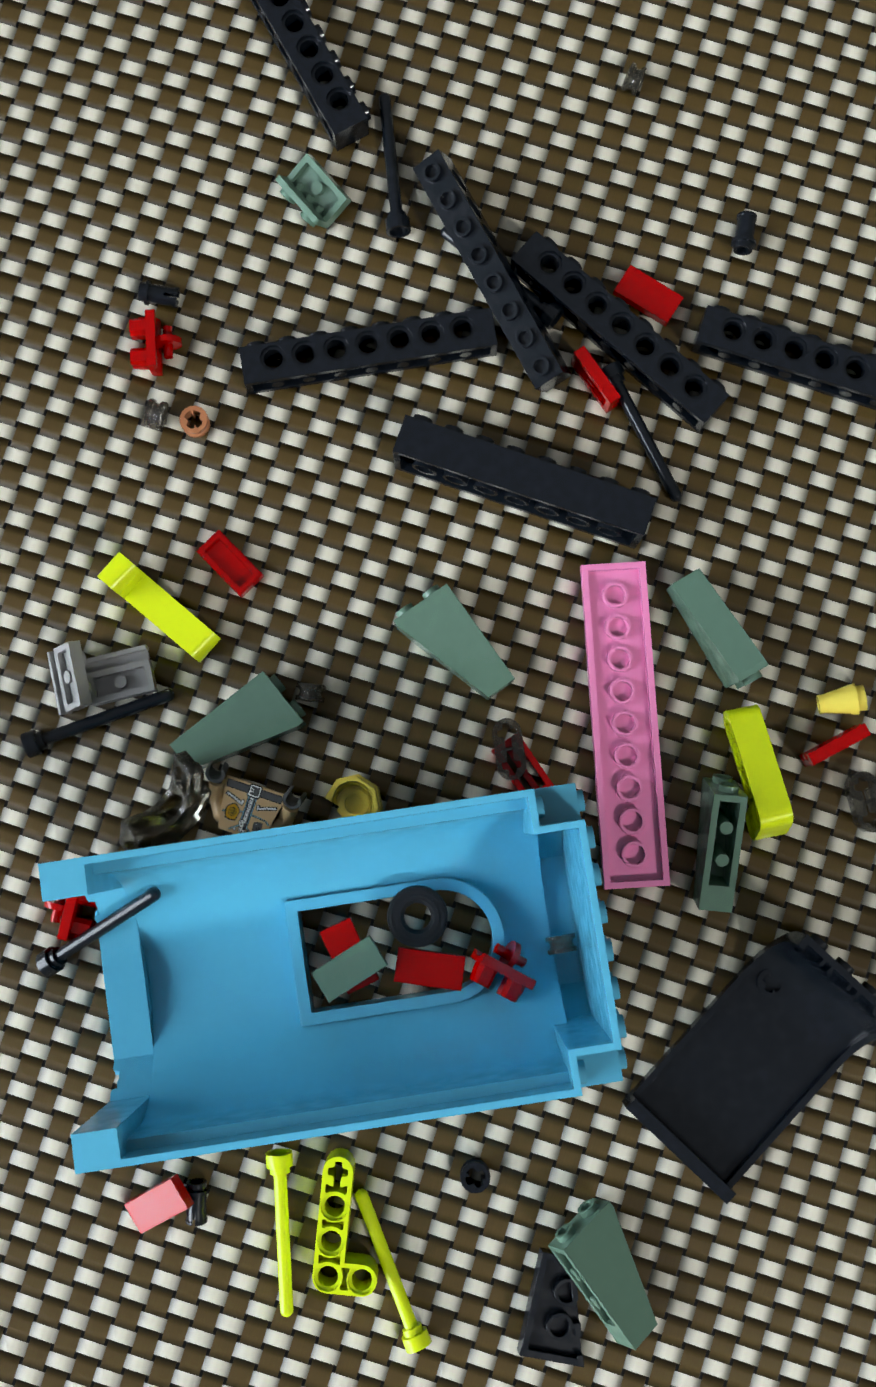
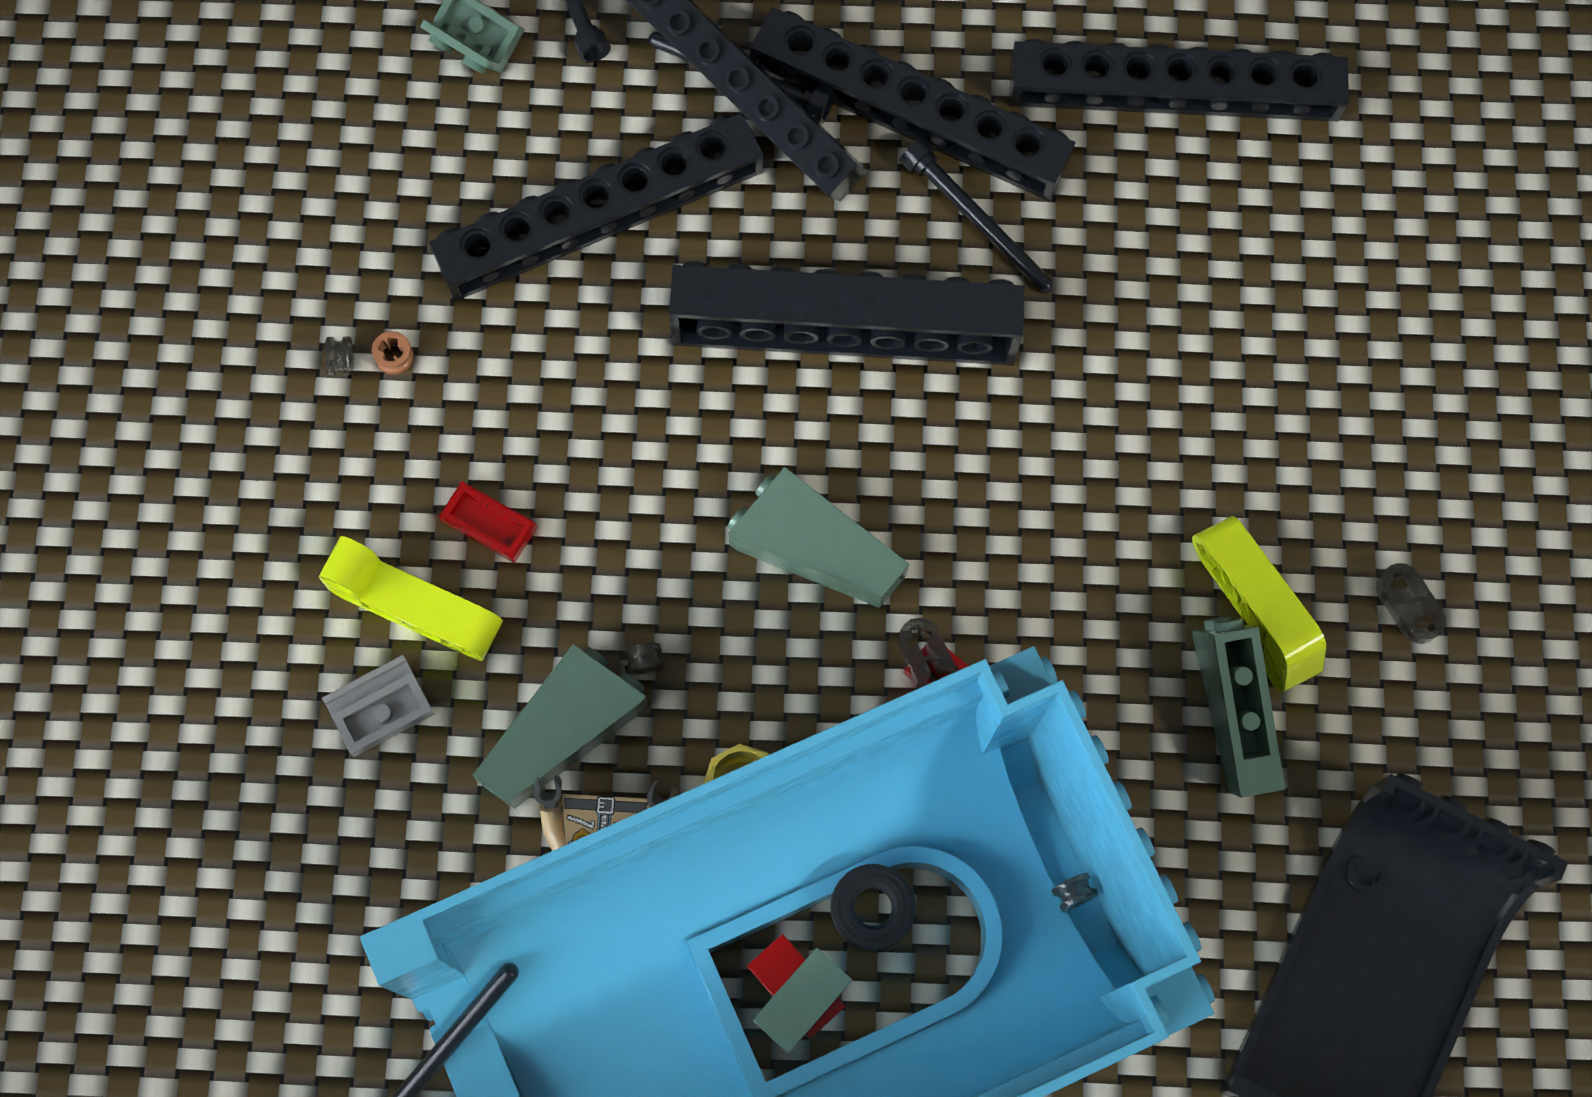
camera: 20 degrees left, 10 degrees down
black piece [20,689,175,758] -> none
red hips [44,896,97,941] -> none
light grey plate [47,640,93,715] -> none
clear smoke arch [119,751,211,851] -> none
red hips [129,309,182,376] -> none
black pin [138,280,180,308] -> none
red tile [394,946,466,991] -> none
red hips [469,941,537,1003] -> none
red tile [570,346,621,414] -> none
bright pink plate [580,561,670,890] -> none
red tile [613,265,684,327] -> none
sand green slope [666,568,768,689] -> none
red tile [799,723,871,767] -> none
light yellow cone [816,683,868,715] -> none

